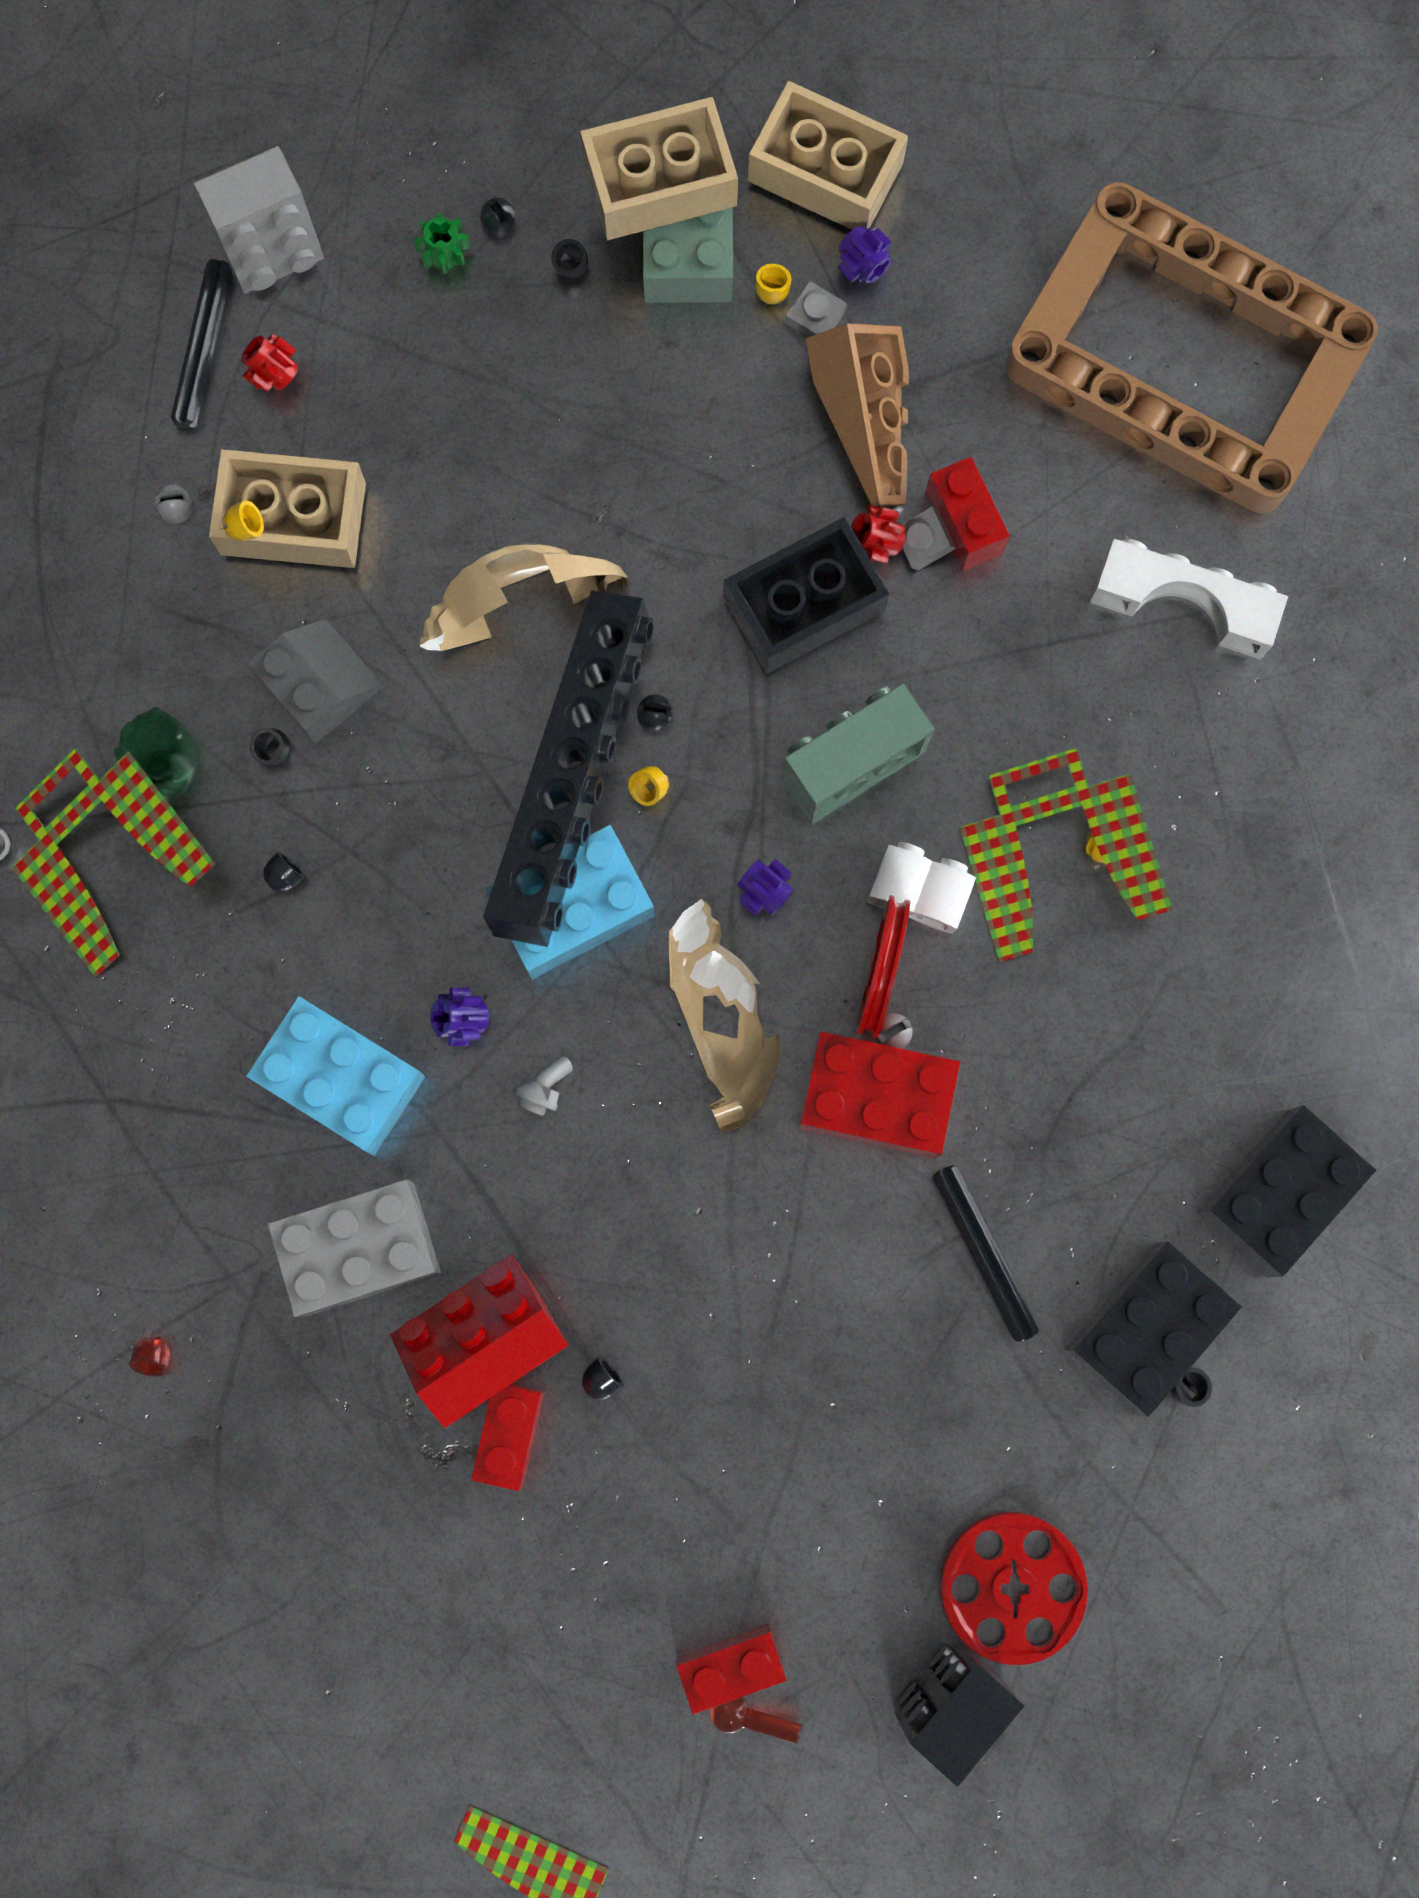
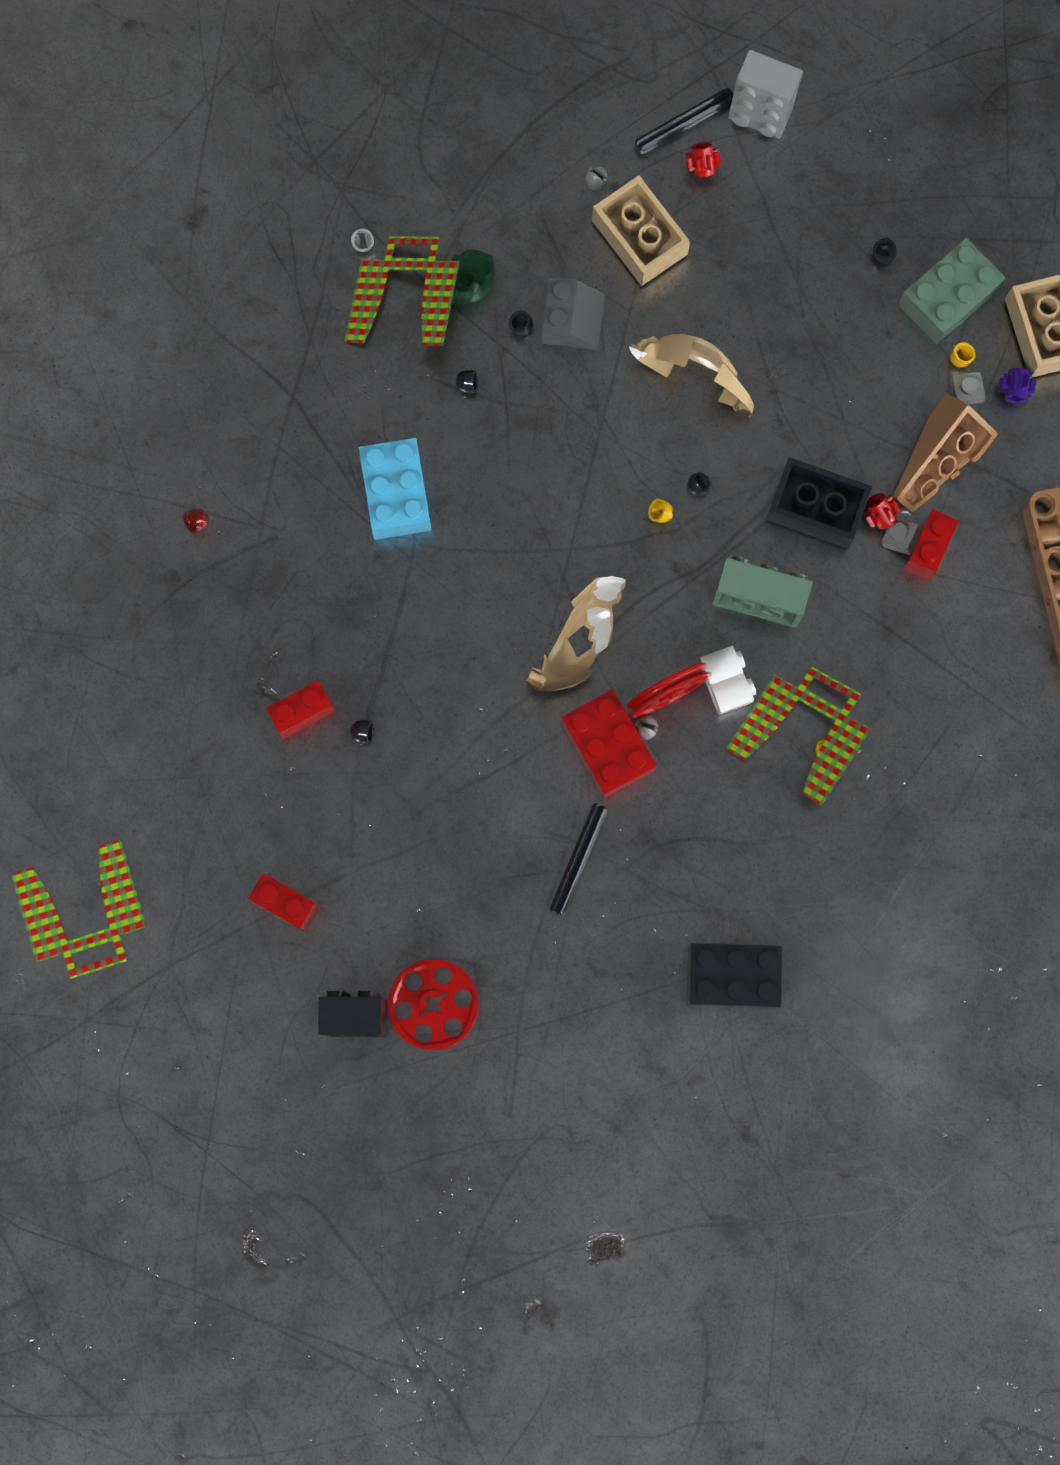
camera: 50 degrees right, 0 degrees up
yellow hinge [222,500,264,541] -> none
light grey brick [268,1179,441,1317] -> none
red brick [390,1254,569,1429] -> none
green gear [414,213,471,274] -> none
dark purple gear [430,987,489,1046] -> none
black hinge [480,197,516,238] -> none
black brick [483,590,654,947] -> none
medium azure brick [485,825,655,980] -> none
light grey plate [513,1056,573,1116] -> none
tan brick [580,97,738,240] -> none
clear red bar [710,1697,803,1744] -> none
dark purple gear [737,859,794,917] -> none
black brick [1064,1241,1242,1417] -> none
white arch [1089,539,1288,660] -> none
black hinge [1170,1367,1212,1407] -> none

